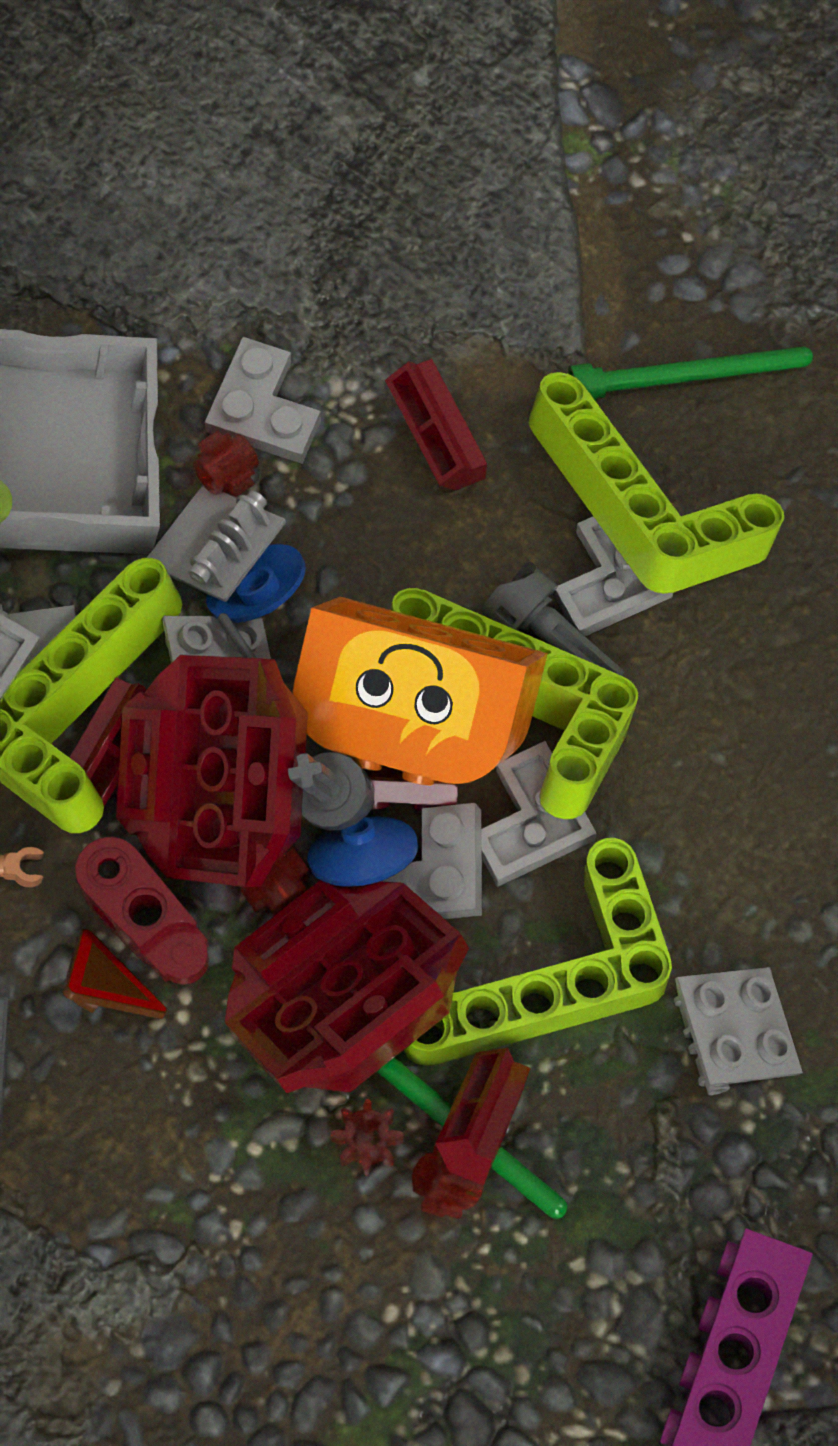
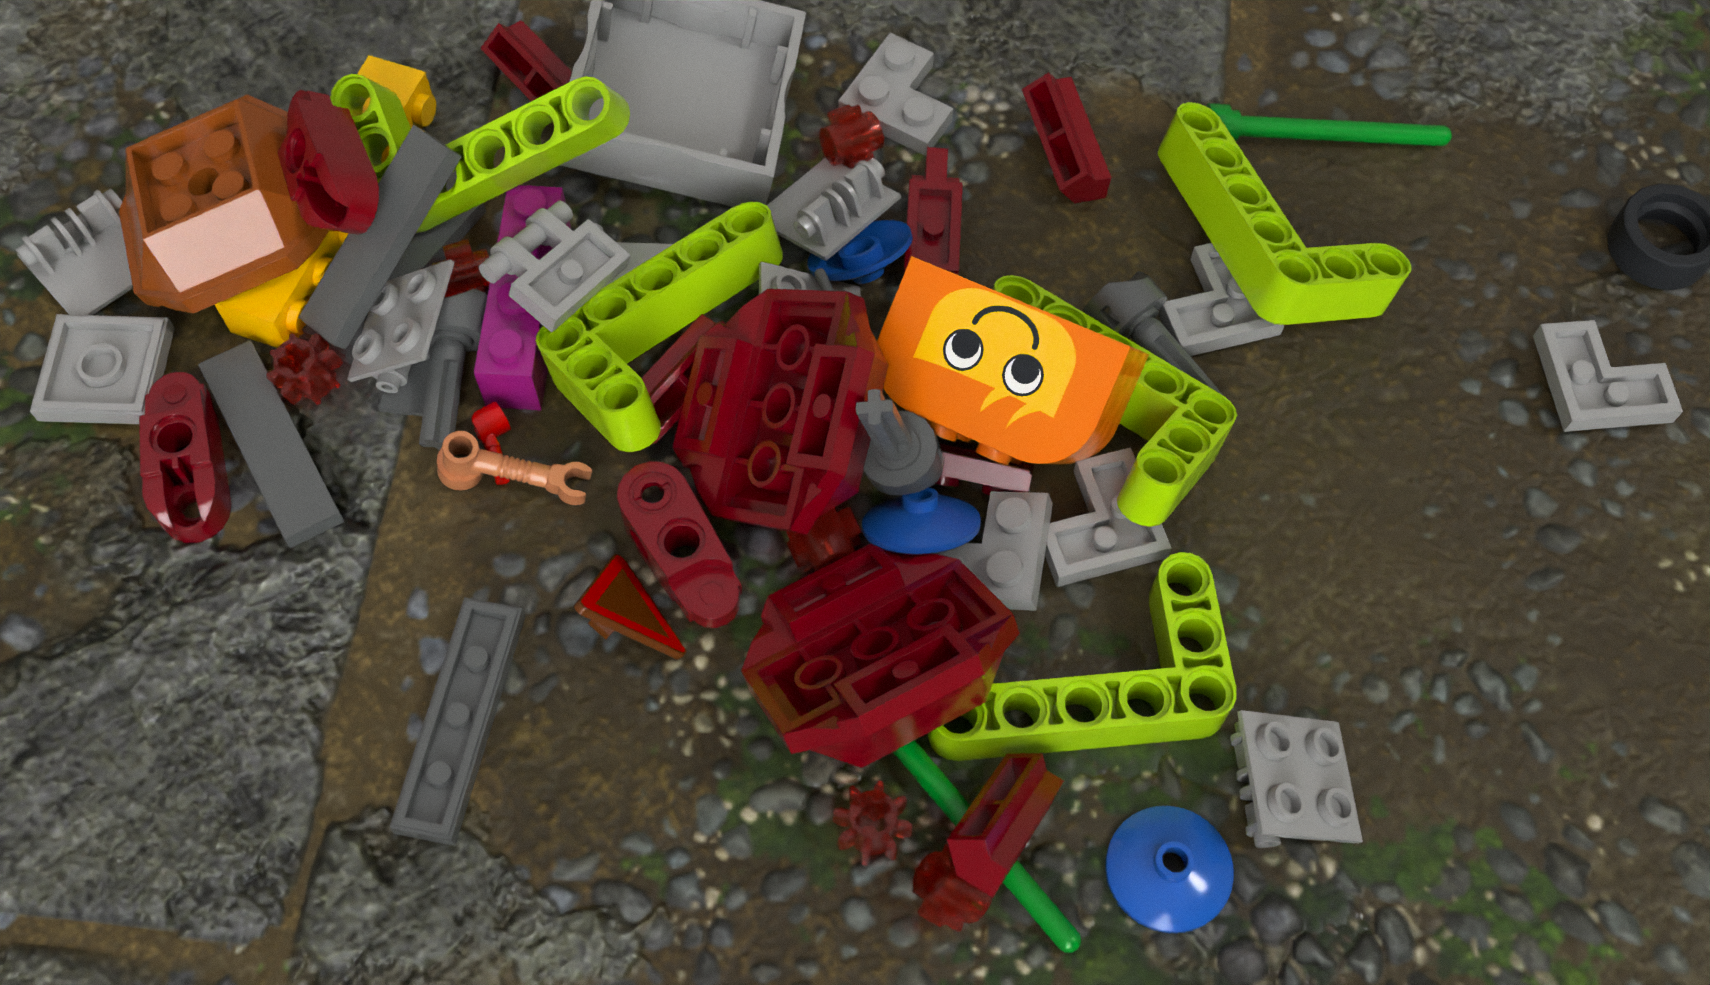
camera: 10 degrees right, 5 degrees down
none -> dark red hinge [903,147,963,276]
none -> blue dish [1105,806,1234,934]

